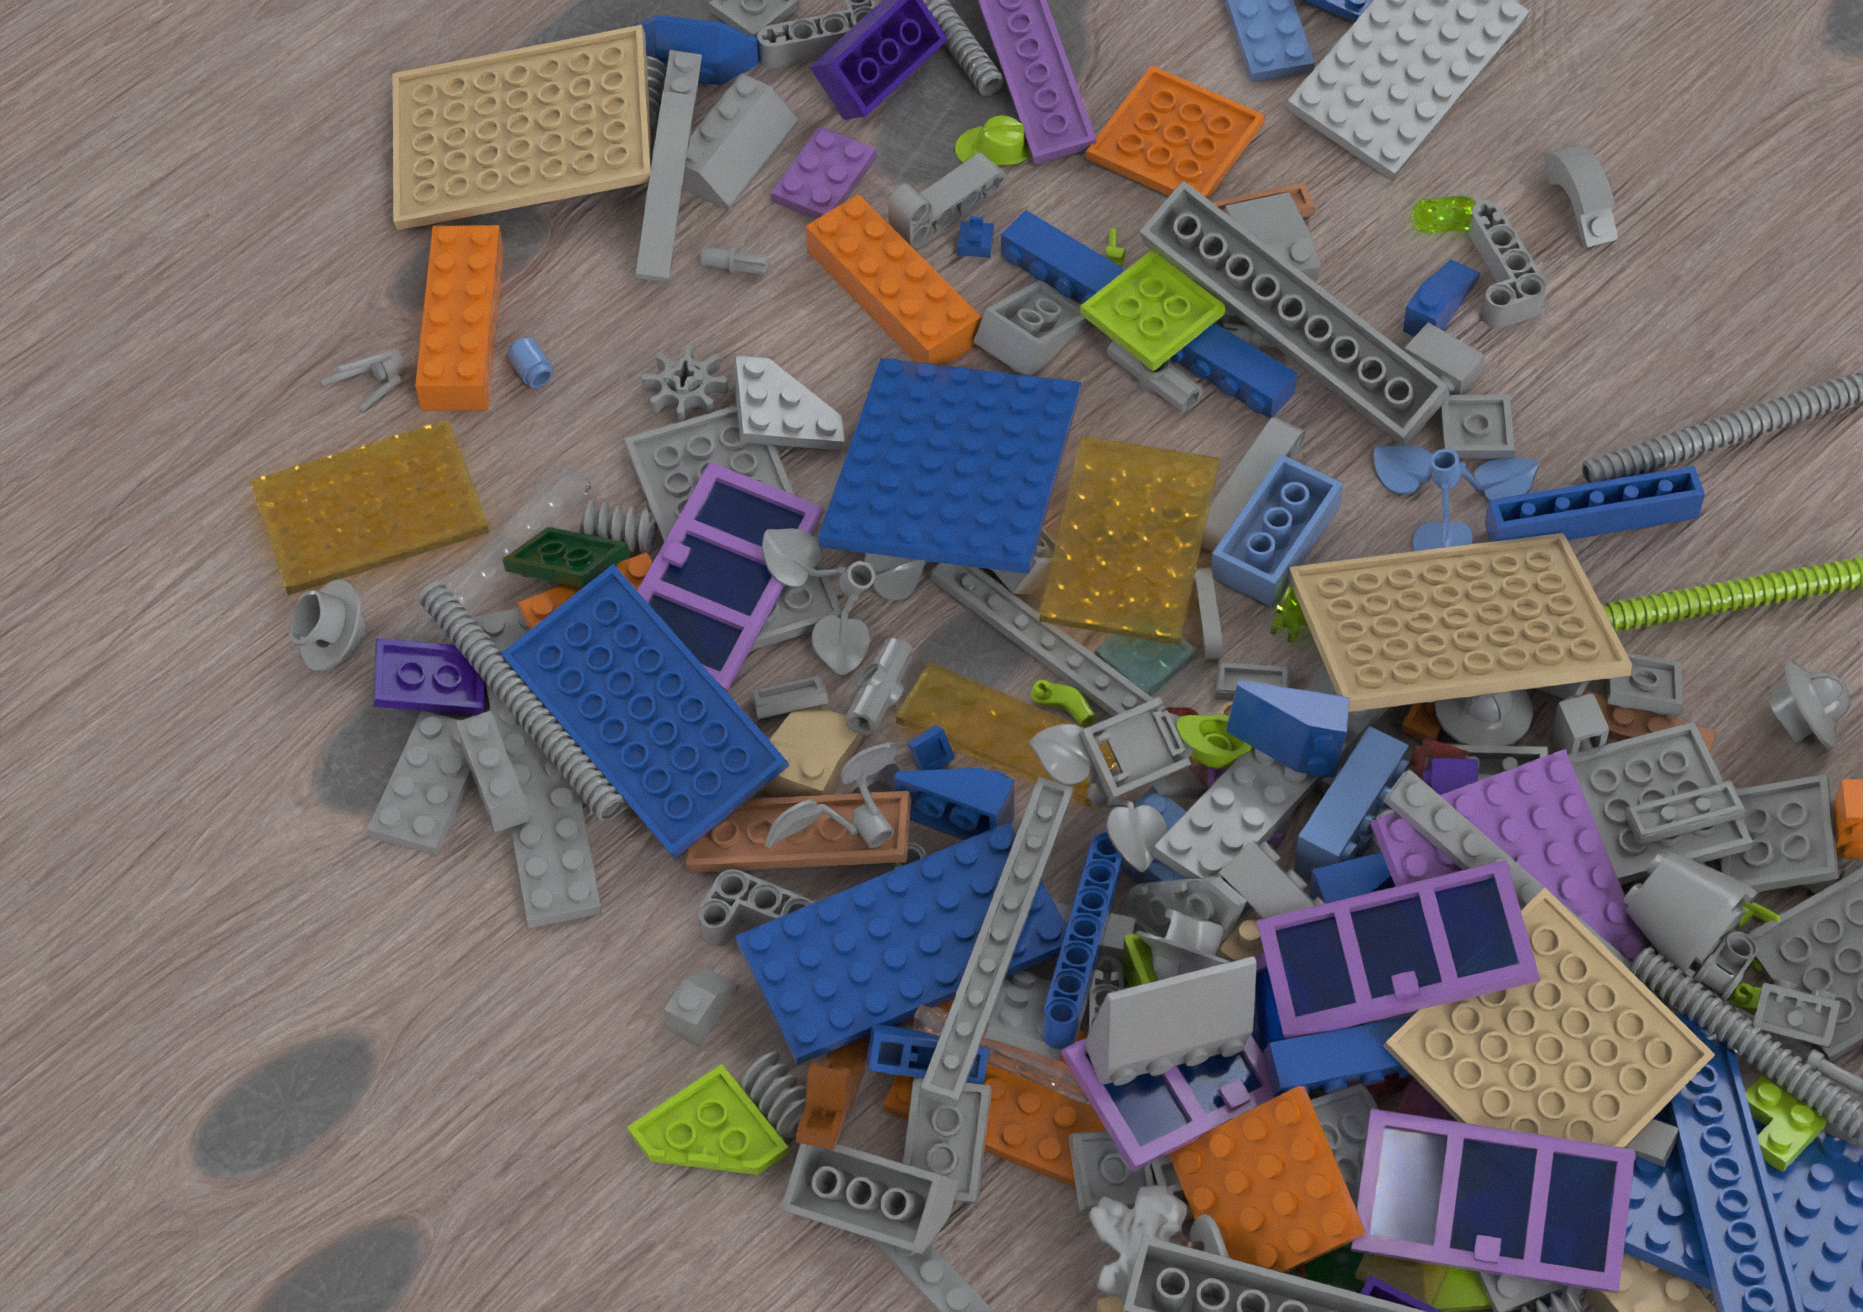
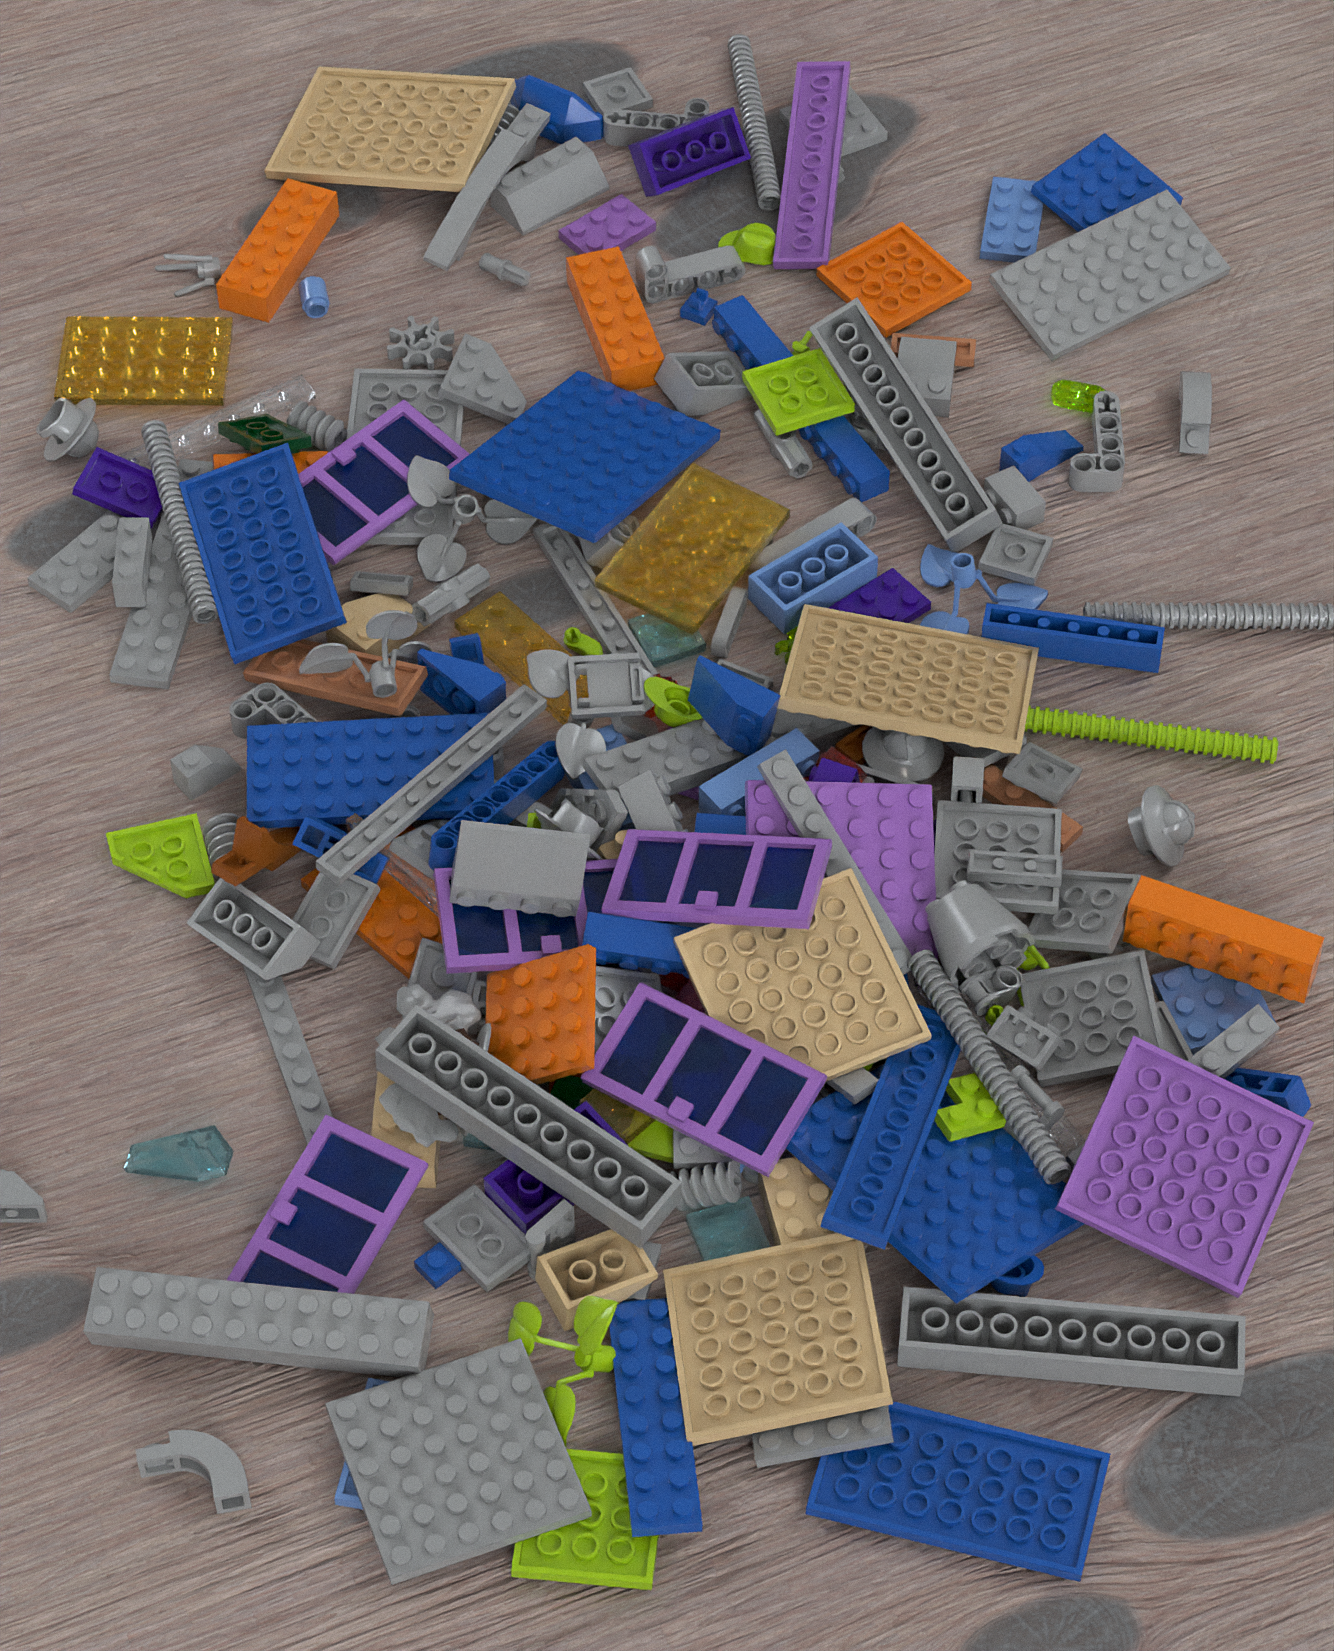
camera: 20 degrees right, 5 degrees down
none -> dark purple plate [828,568,931,623]

